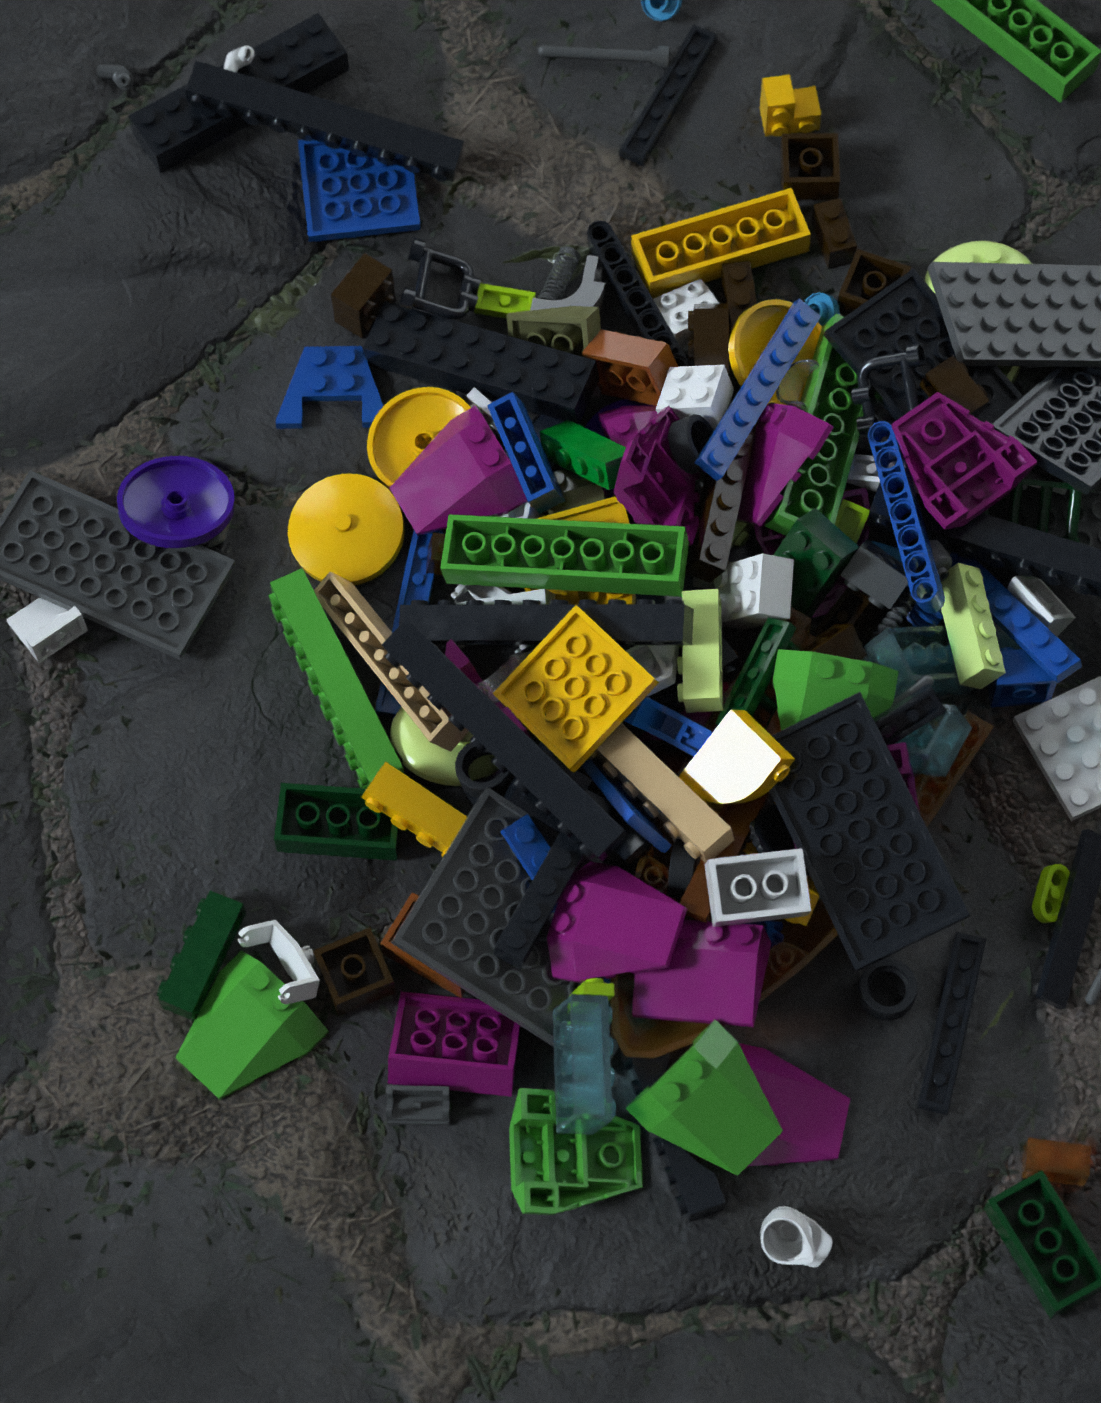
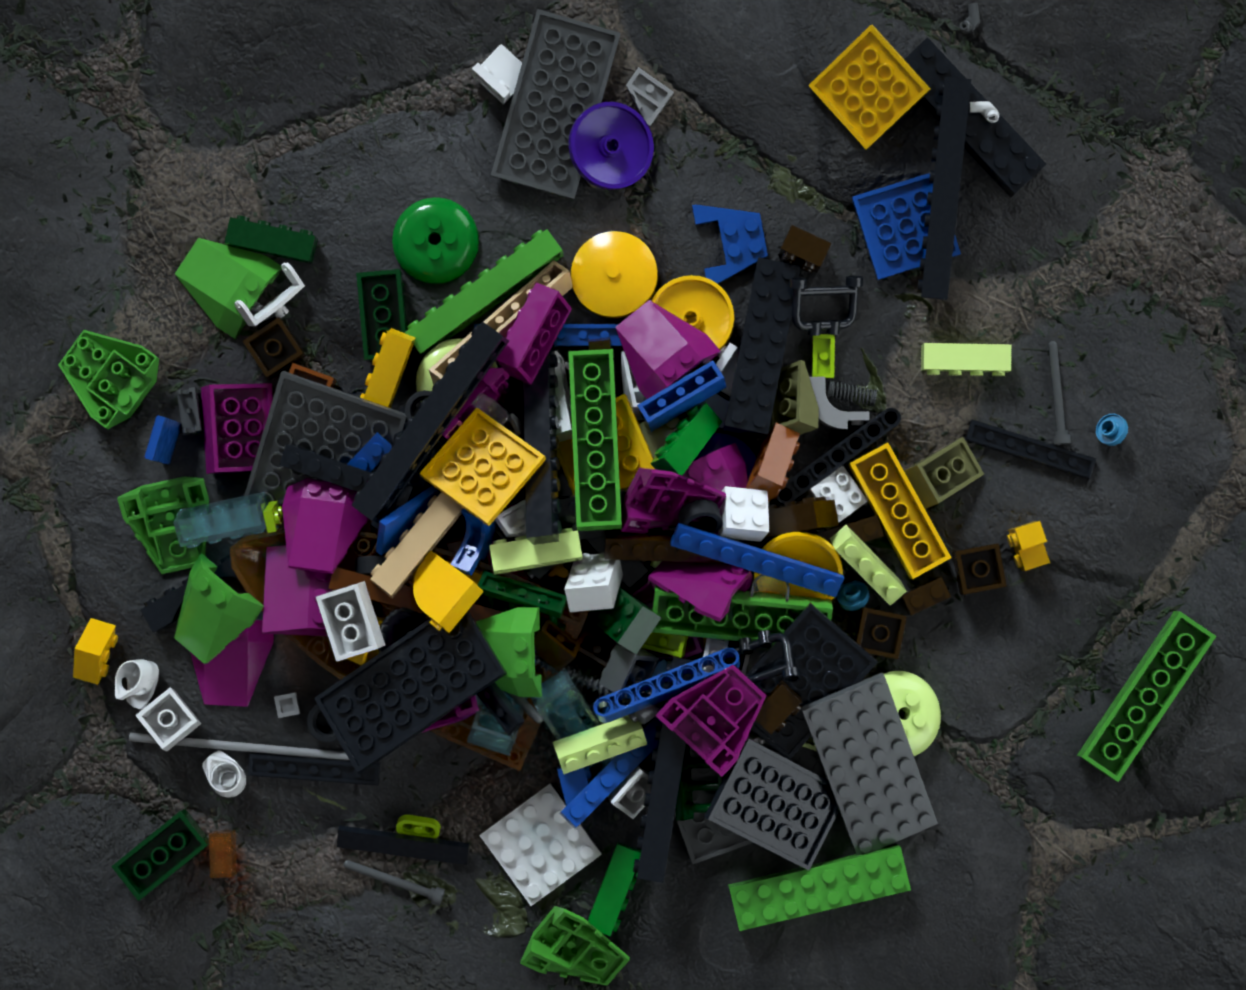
camera: 80 degrees right, 20 degrees up
none -> bright green wedge [58,330,159,429]
none -> yellow brick [73,618,118,685]
none -> light grey piece [129,733,350,761]
none -> white brick [135,687,201,751]
none -> blue tile [144,415,181,465]
none -> white helmet [202,751,246,798]
none -> light grey plate [274,692,301,718]
none -> green brick [392,197,479,284]
none -> magenta brick [496,282,572,385]
none -> light grey wing [626,67,674,127]
none -> yellow plate [808,25,931,150]
none -> yellowish green brick [830,525,907,606]
none -> olive slope [904,437,984,509]
none -> yellowish green brick [921,343,1012,376]

